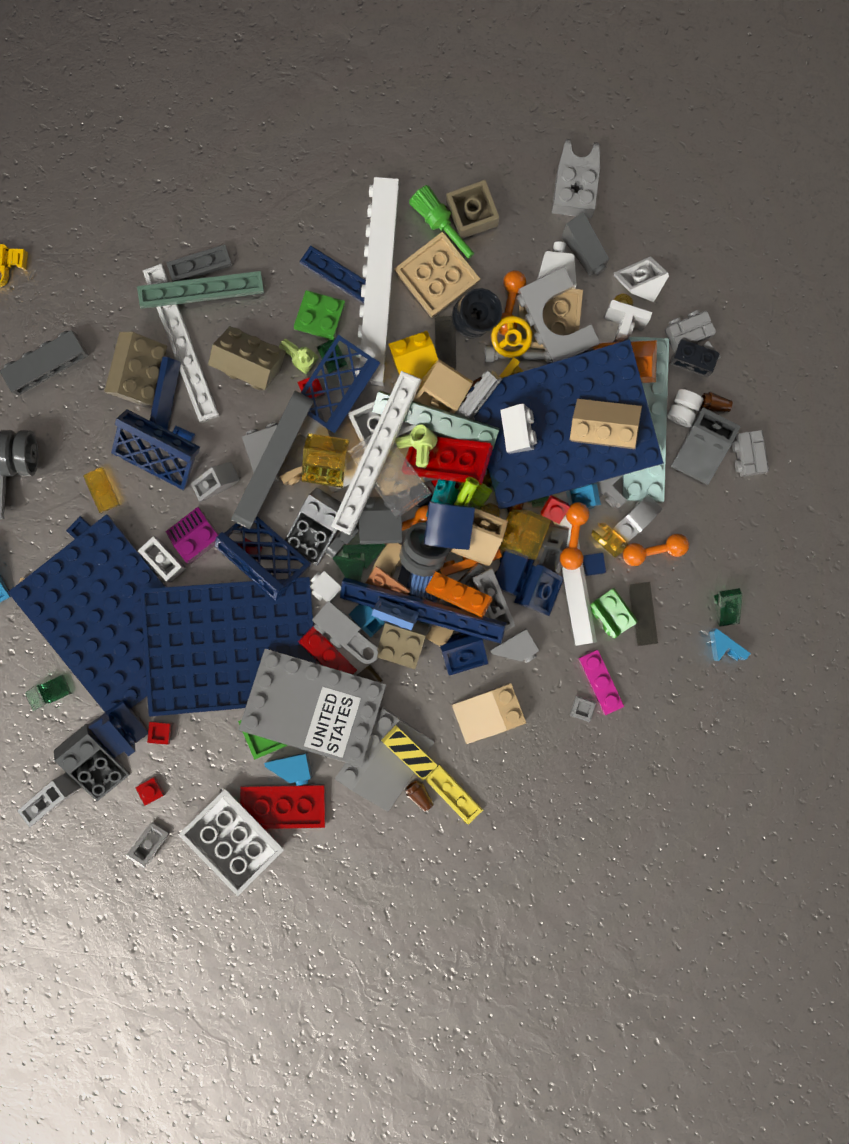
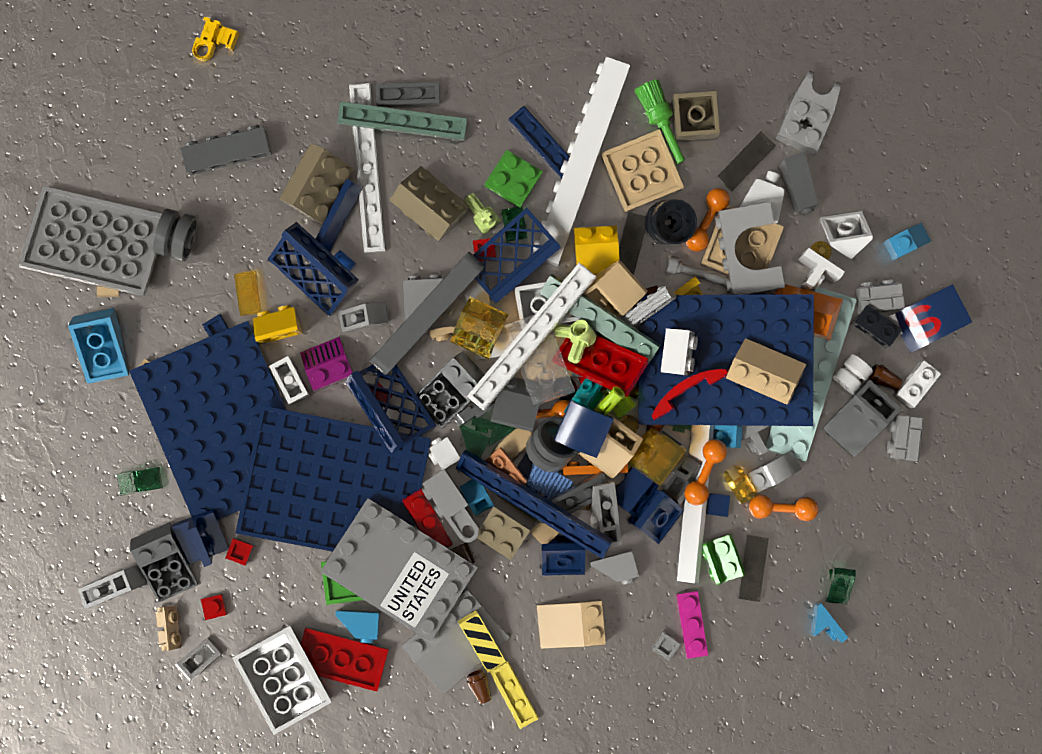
camera: 15 degrees right, 0 degrees up
medium blue plate [371,598,419,630] -> none
orange plate [426,571,492,618] -> none
yellow piece [491,316,532,358] -> none
red plate [541,495,570,524] -> none
none -> tan hinge [155,605,181,651]
none -> yellow slope [253,305,303,344]
none -> red slope [652,369,729,420]
none -> clear smoke tile [716,131,776,192]
none -> dark azure slope [883,223,931,261]
none -> dark blue slope [892,284,972,353]
none -> white brick [893,361,941,408]

